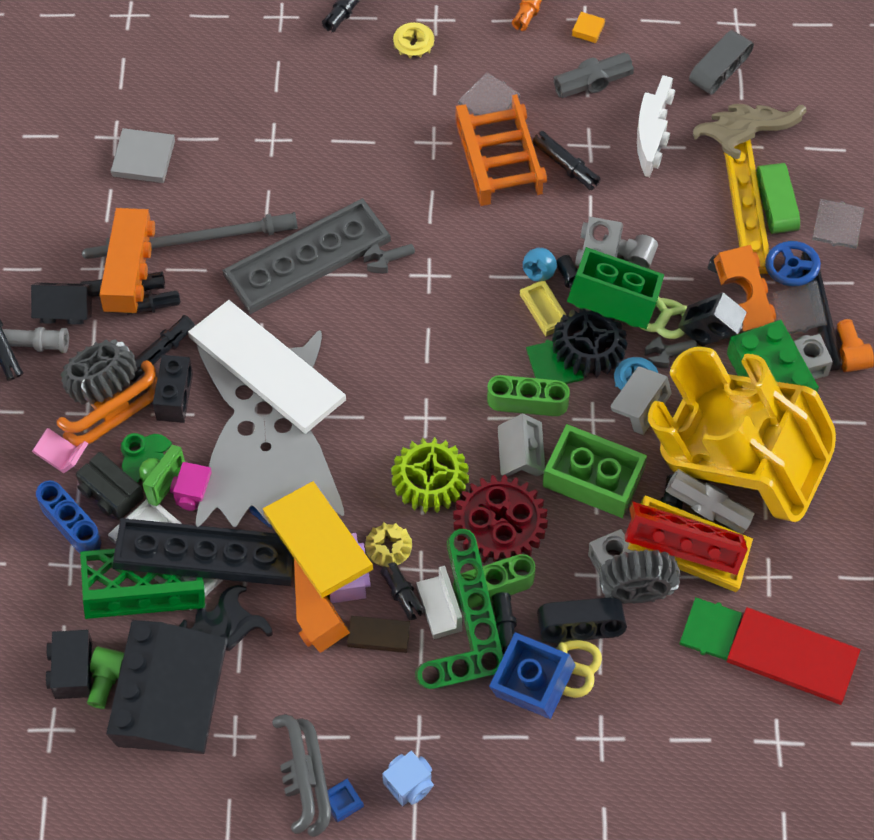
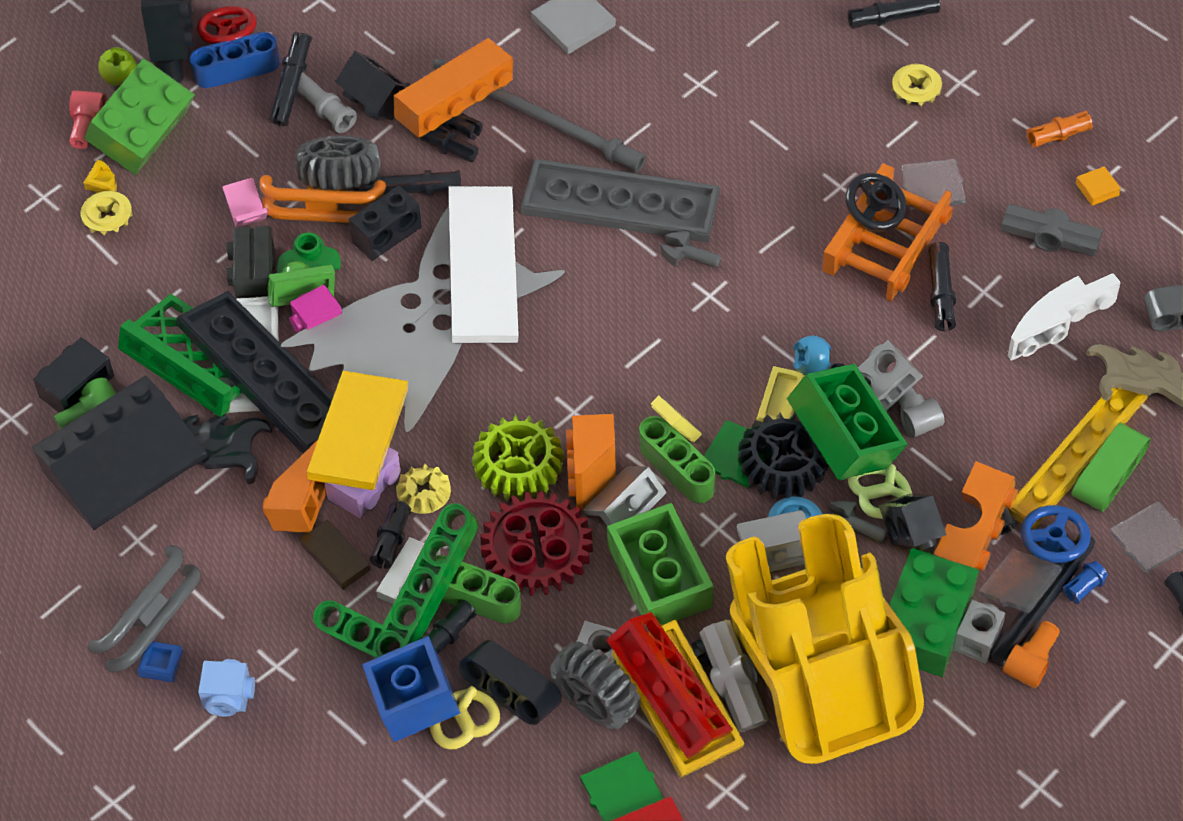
camera: 45 degrees right, 5 degrees down
blue beam [36,480,101,553] -> none
none -> orange slope [566,414,616,510]
none -> light yellow tile [651,395,702,443]
none -> black piece [845,173,907,231]
none -> blue pin [1062,561,1108,604]

